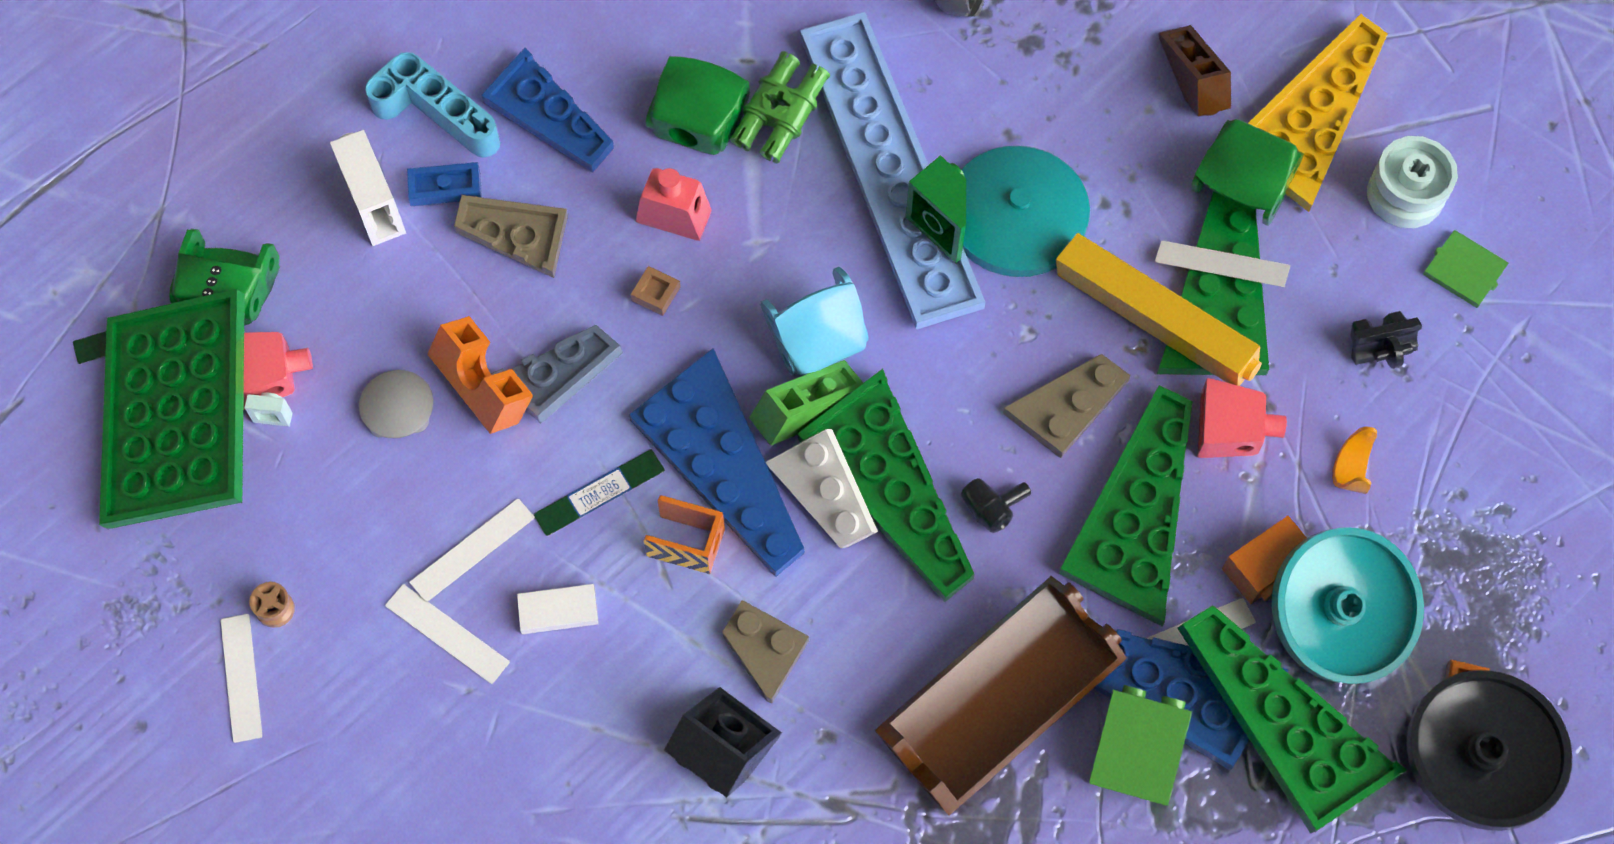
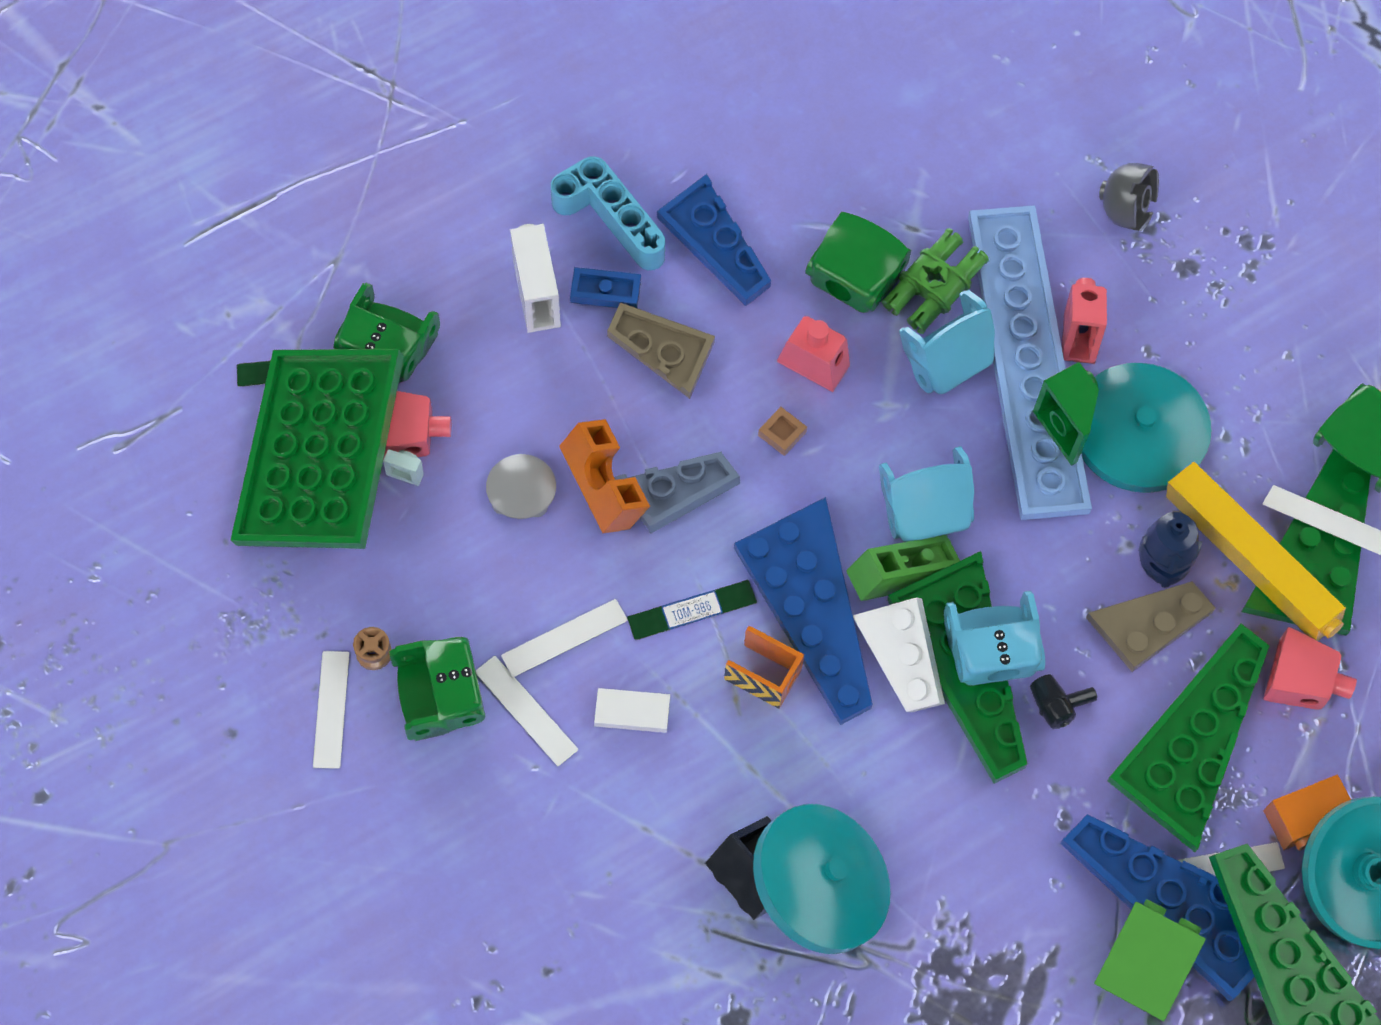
camera: 10 degrees right, 0 degrees up
dark tan wing [723,600,809,704] -> none
reddish brown cylinder [874,576,1127,816] -> none
reddish brown slope [1159,25,1231,116] -> none
none -> green piece [389,637,486,741]
none -> teal dish [753,804,891,954]
none -> medium azure piece [899,290,995,394]
none -> medium azure piece [944,591,1045,685]
none -> coral torso [1062,278,1107,364]
none -> dark blue helmet [1138,511,1203,588]

